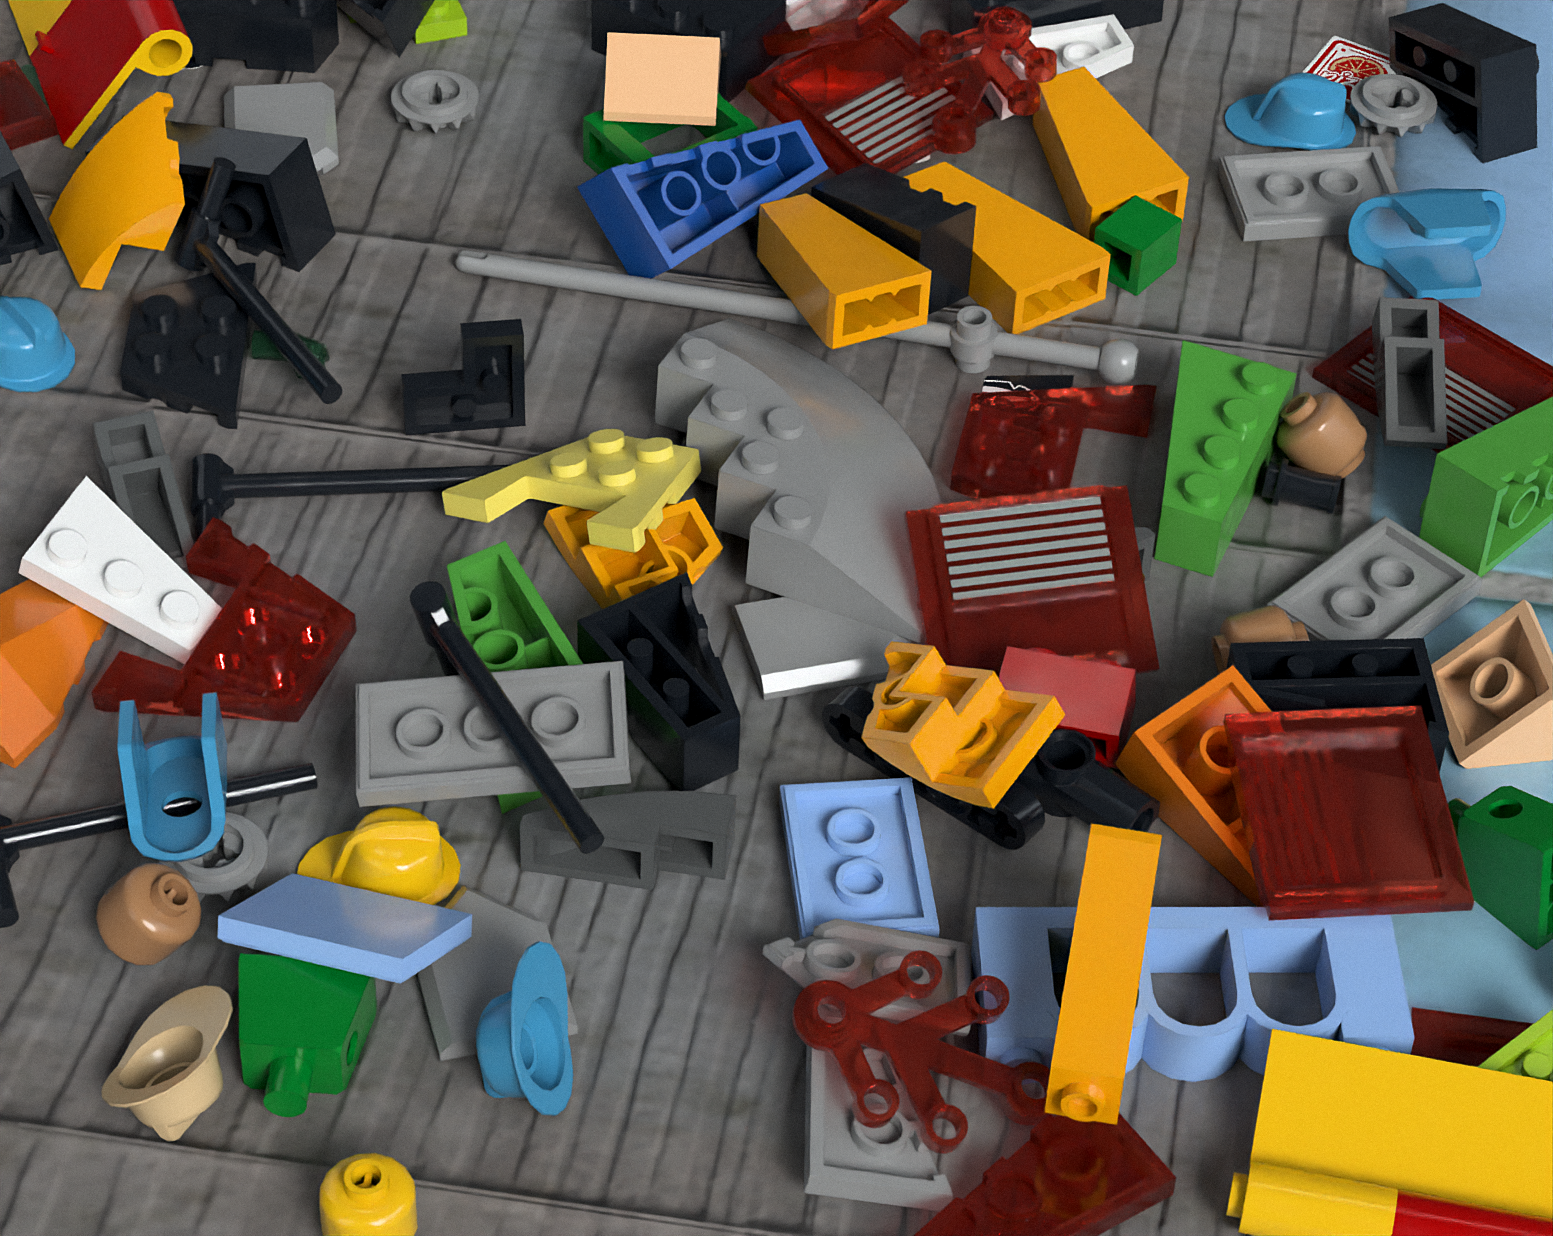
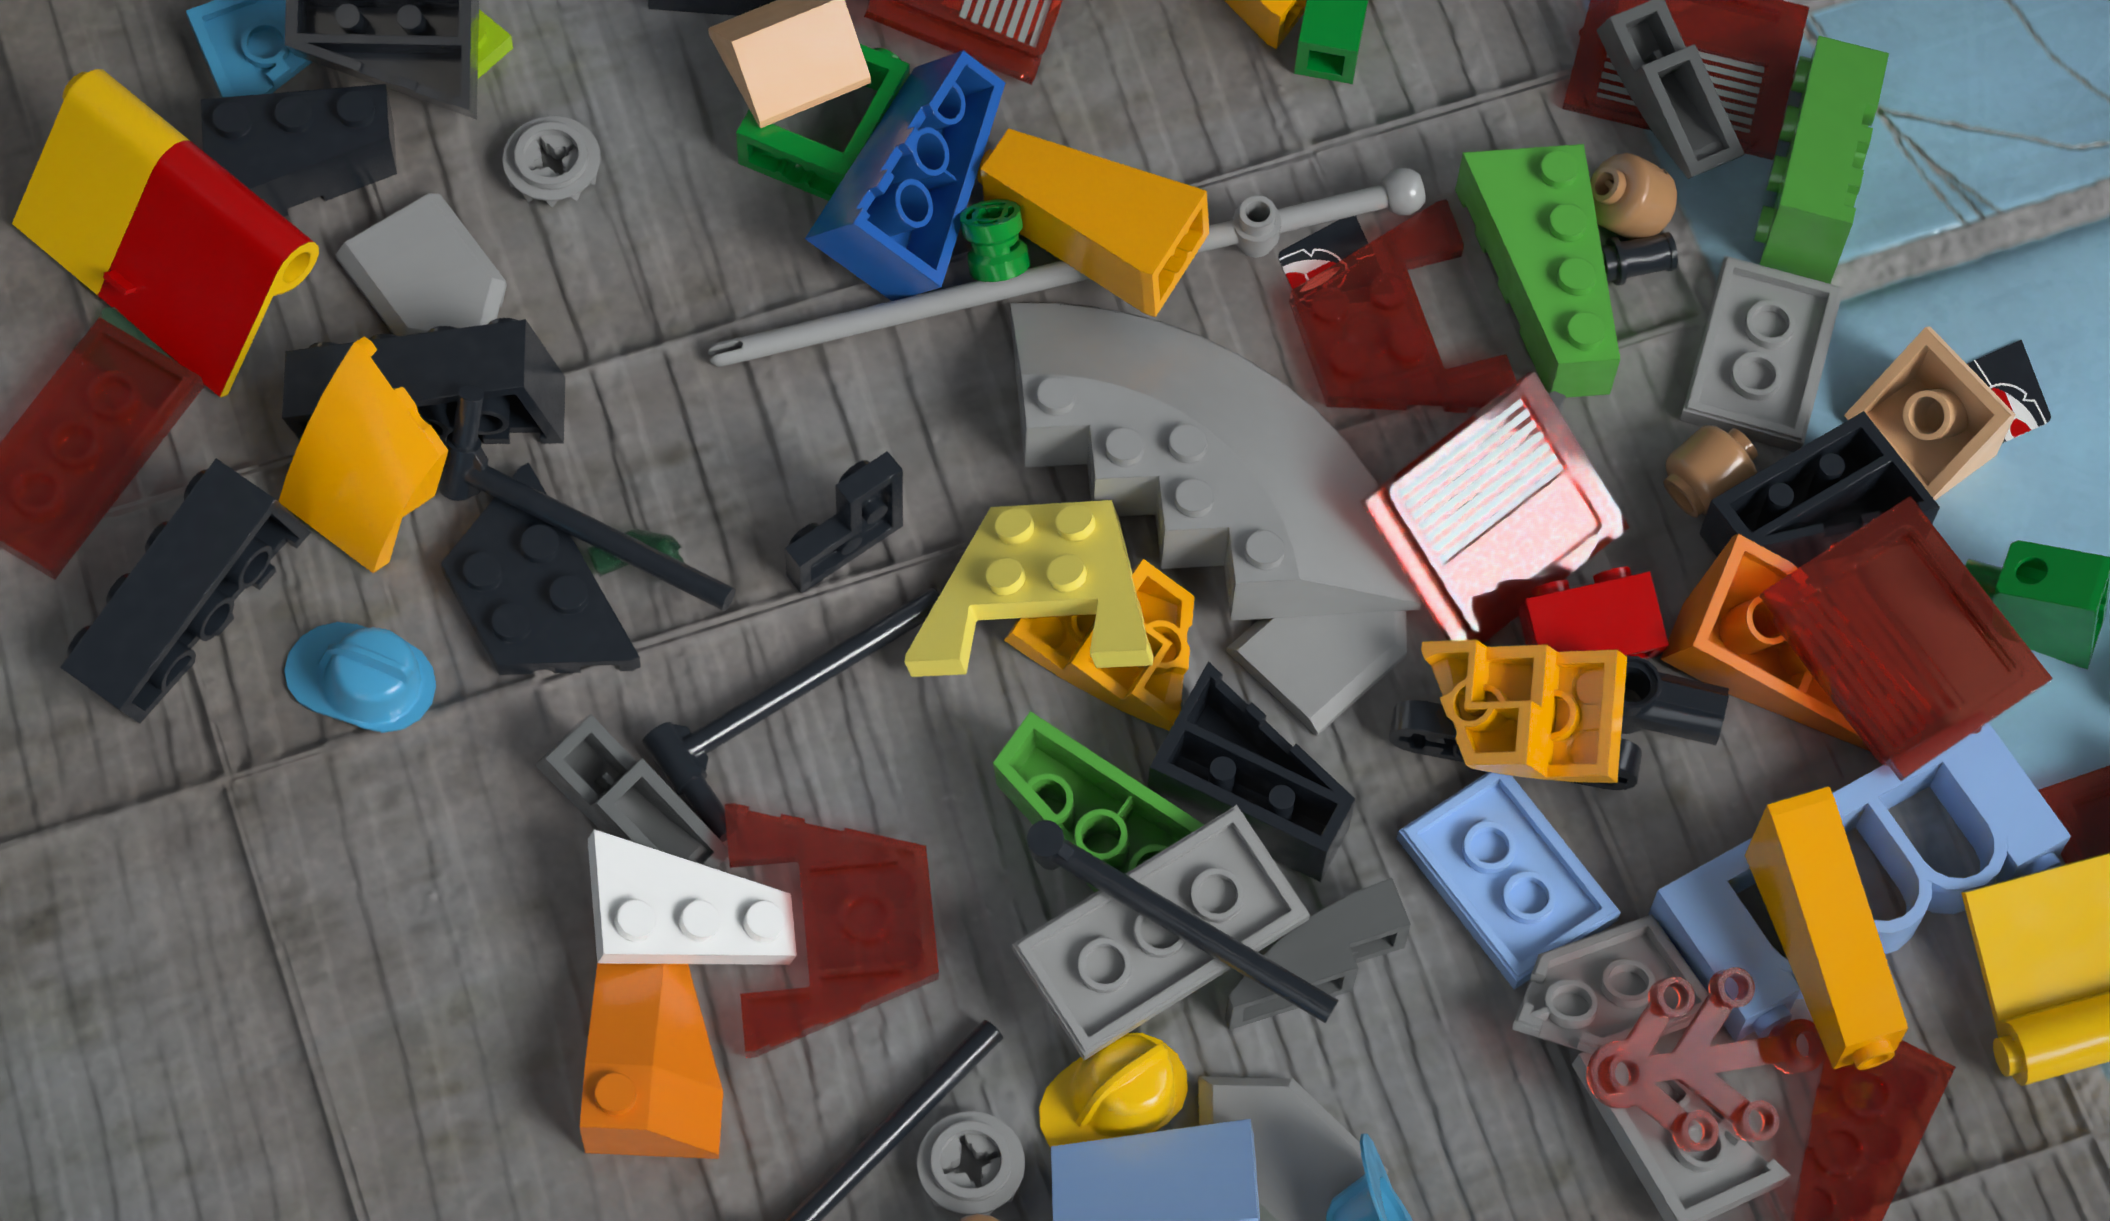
camera: 30 degrees left, 20 degrees up
dark azure piece [117,692,227,862] -> none
black wedge [811,163,976,315] -> none
light orange slope [903,161,1111,334] -> none
none -> green wheel [960,199,1030,282]

